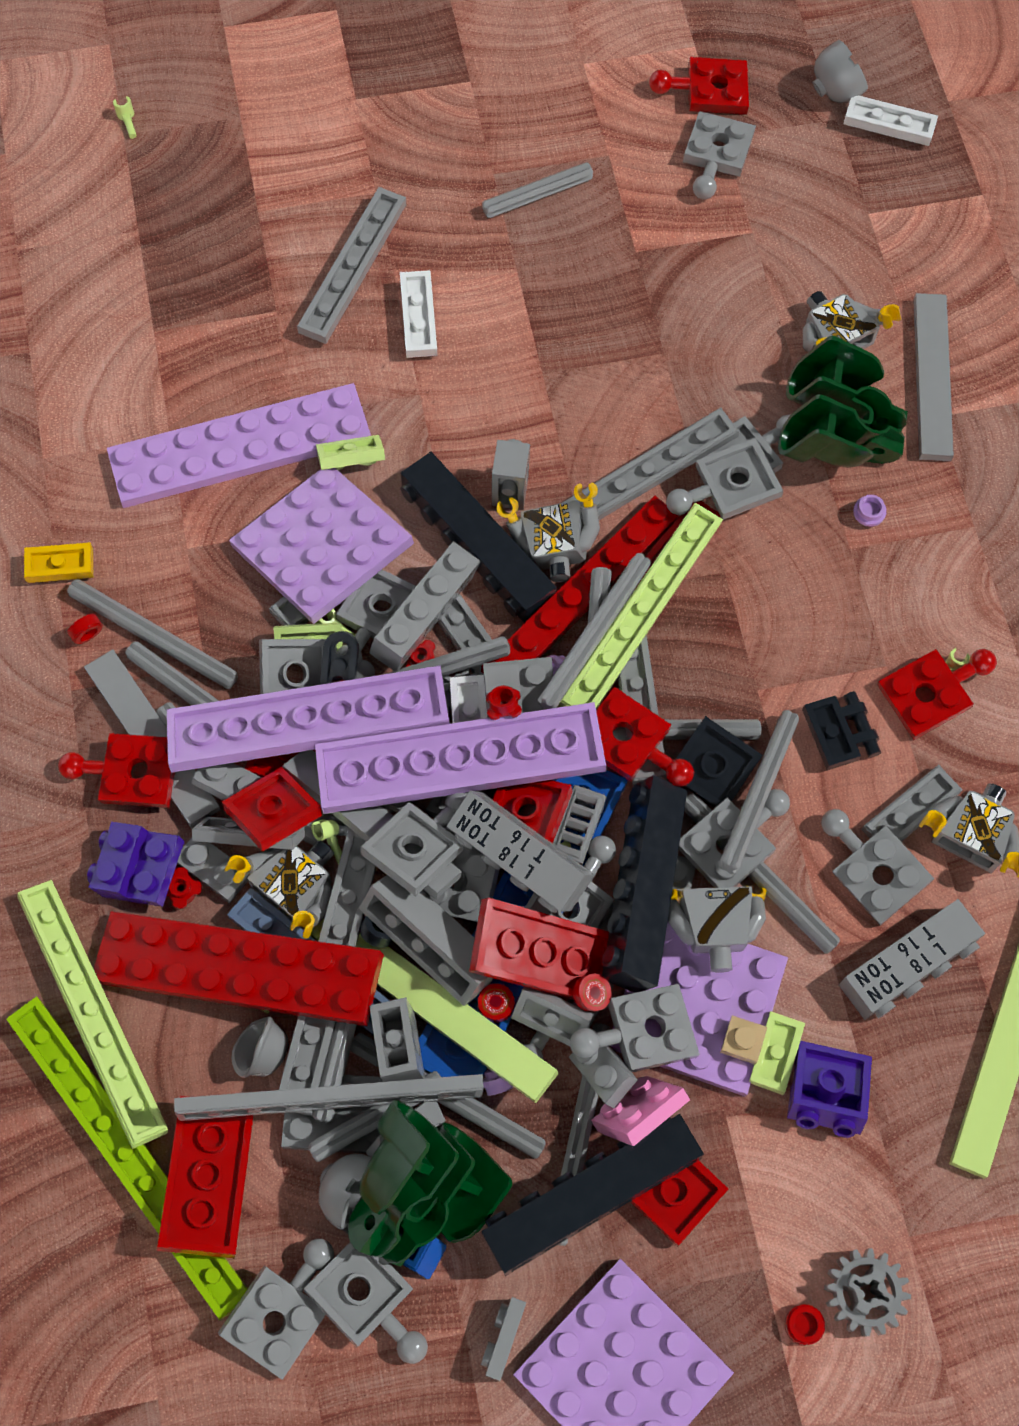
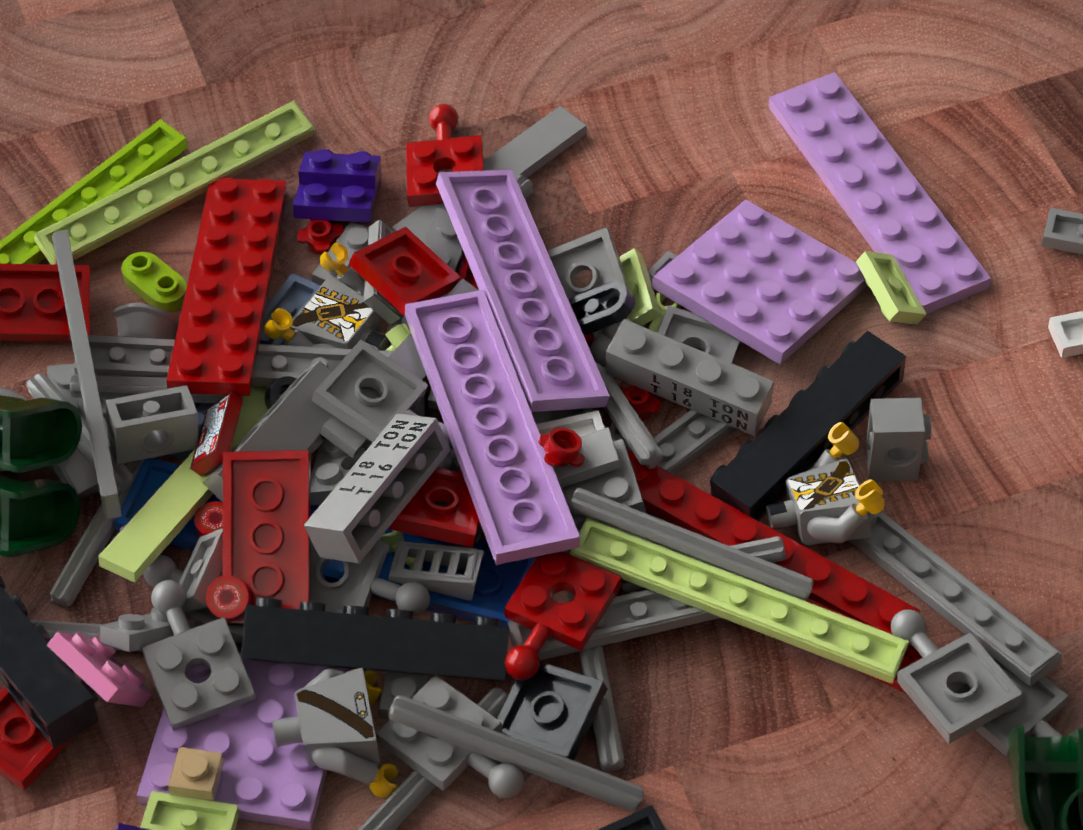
camera: 85 degrees right, 15 degrees down
yellow plate [24,542,94,583] -> none
light grey axle [67,579,238,689] -> none
red tile [67,614,103,644] -> none
light grey axle [125,642,218,705] -> none
none -> lime plate [121,252,187,312]
none -> tile [190,391,243,476]

